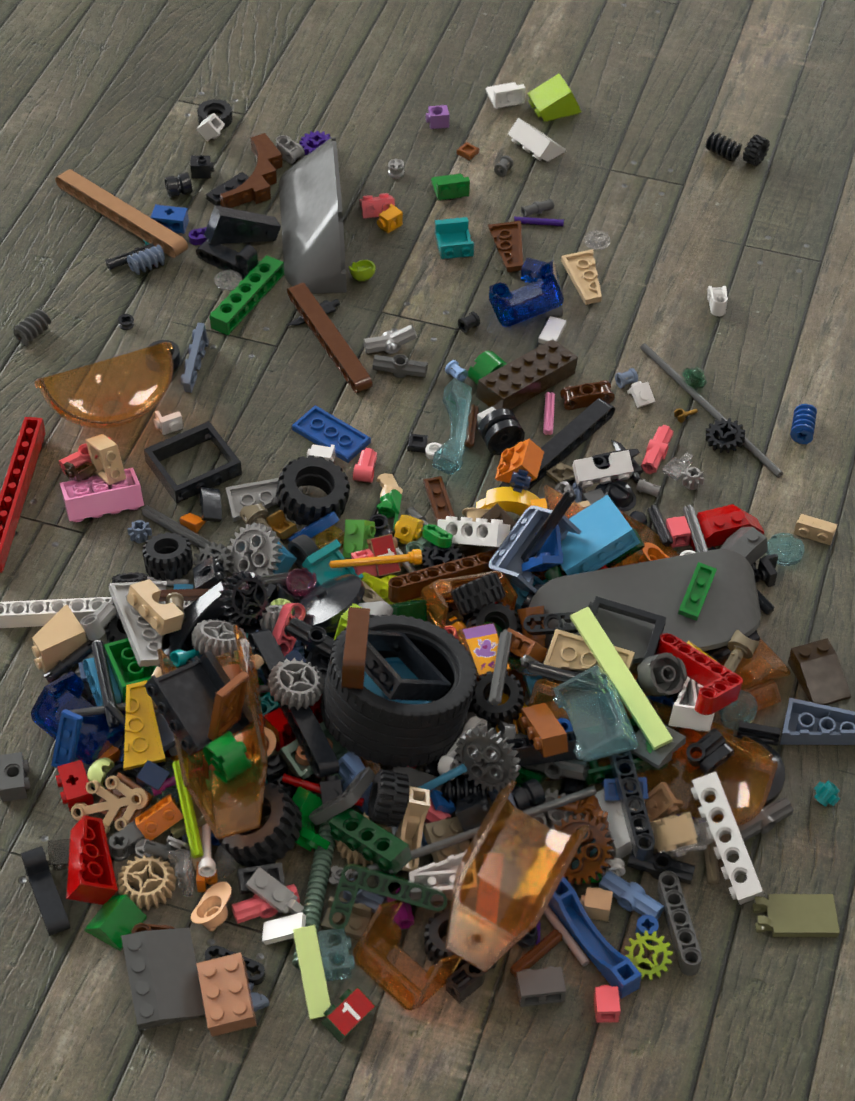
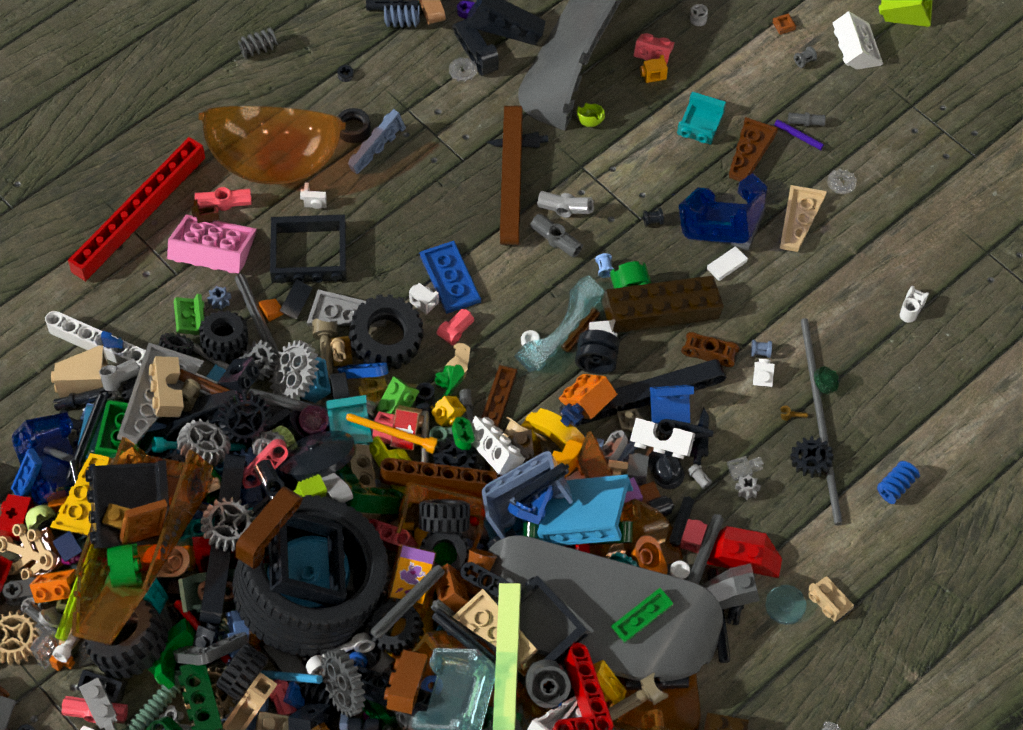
camera: 30 degrees right, 10 degrees up
tan window [86,434,126,485] -> none
light nougat piece [191,882,232,932] -> none
green brick [209,255,284,335] -> none
black tile [407,434,428,453] -> none
green bracket [431,173,470,201] -> none
bright pink axle [543,392,555,435] -> none
coral piece [641,425,673,474] -> none
black bracket [757,554,778,587] -> none
none -> blue tile [101,331,124,349]
none -> pearl gold bracket [102,503,129,529]
none -> bright green bracket [174,294,205,335]
none -> tan pin [330,338,346,362]
none -> blue bracket [650,385,694,426]

